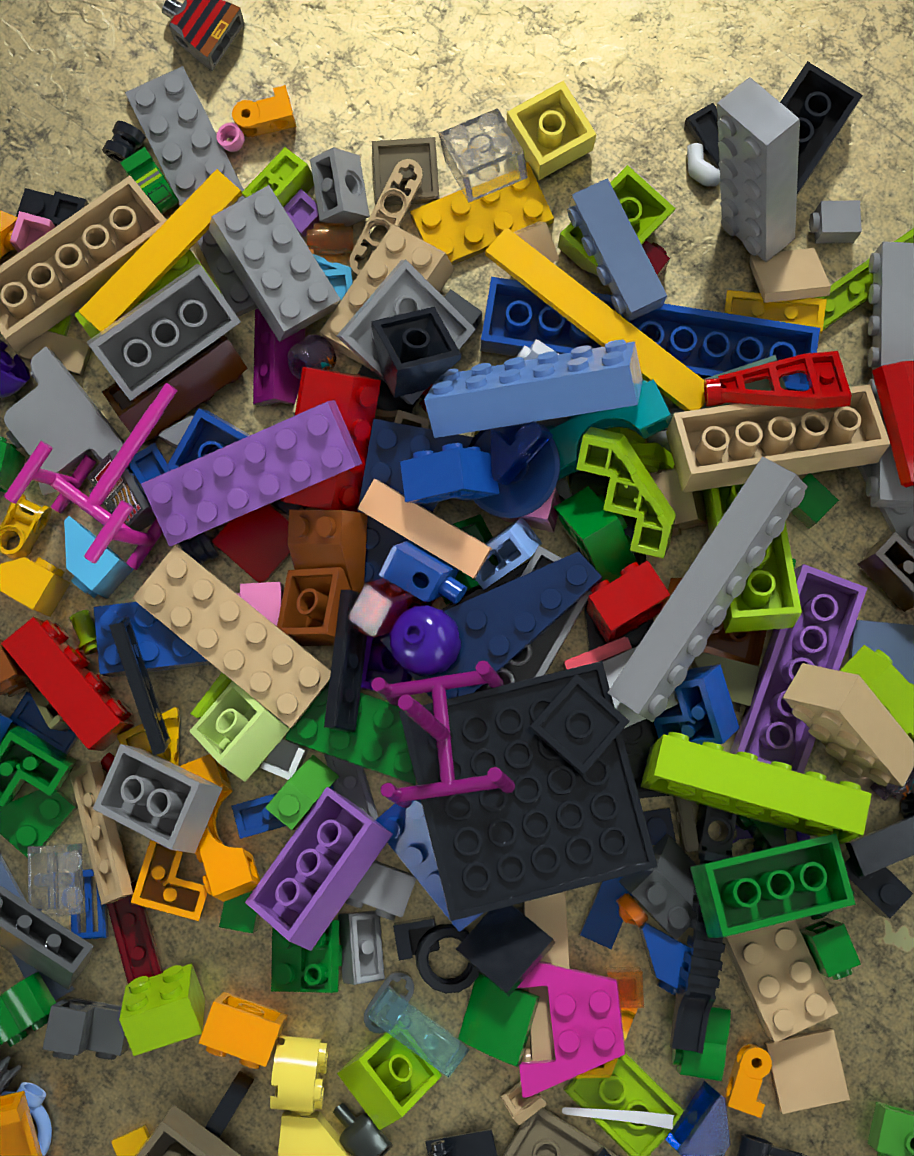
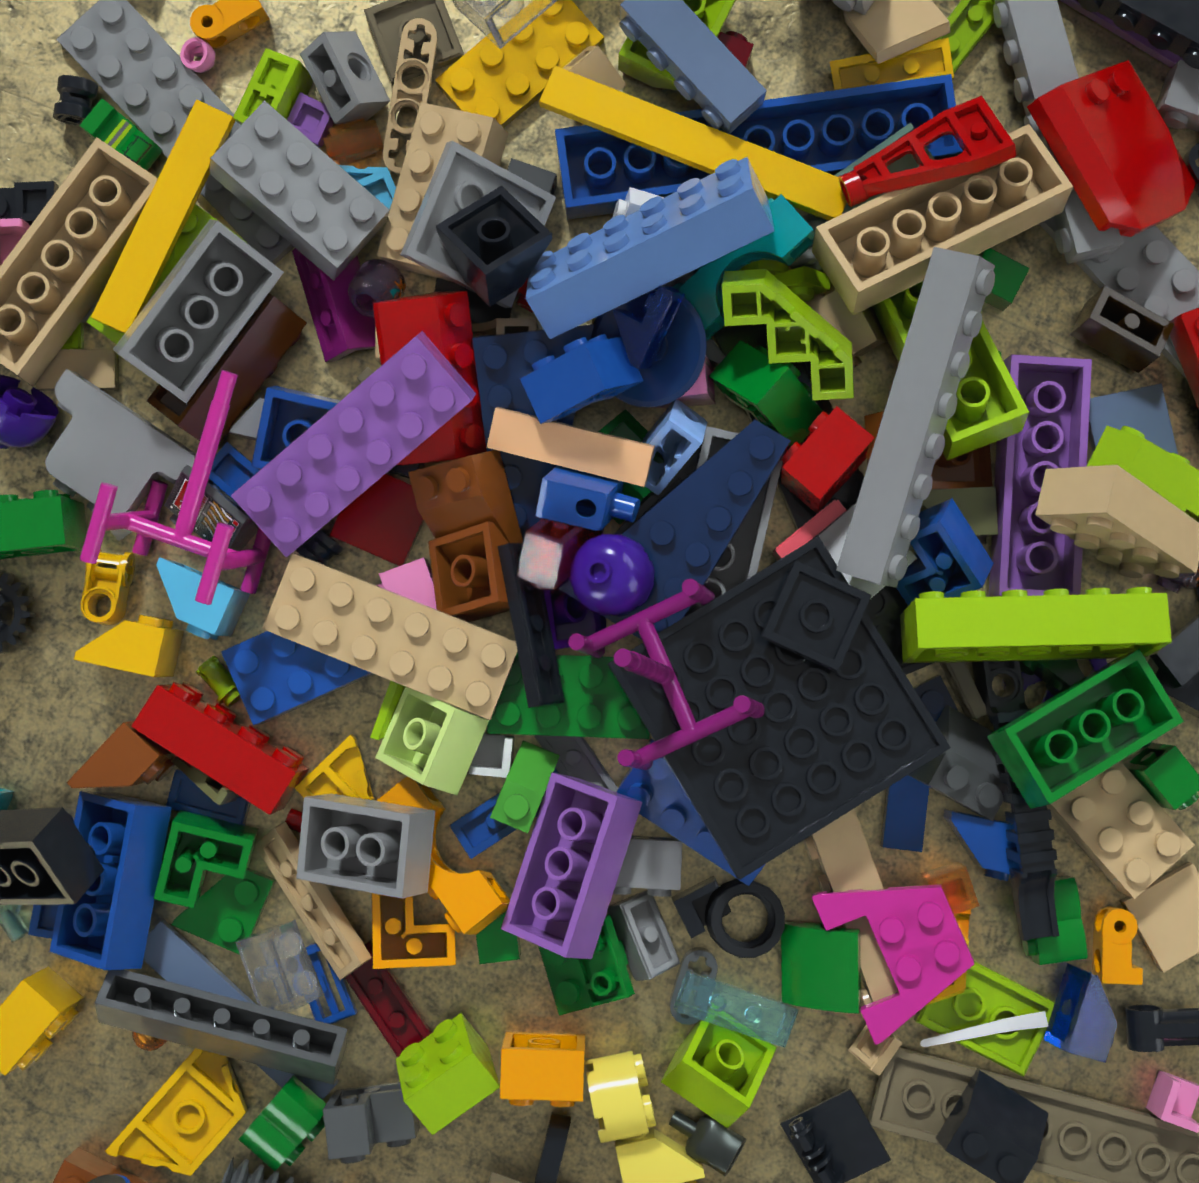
camera: 15 degrees left, 5 degrees up
black tile [109,615,171,756] -> none
black tile [456,905,555,997] -> none
orange tile [616,893,648,928] -> none

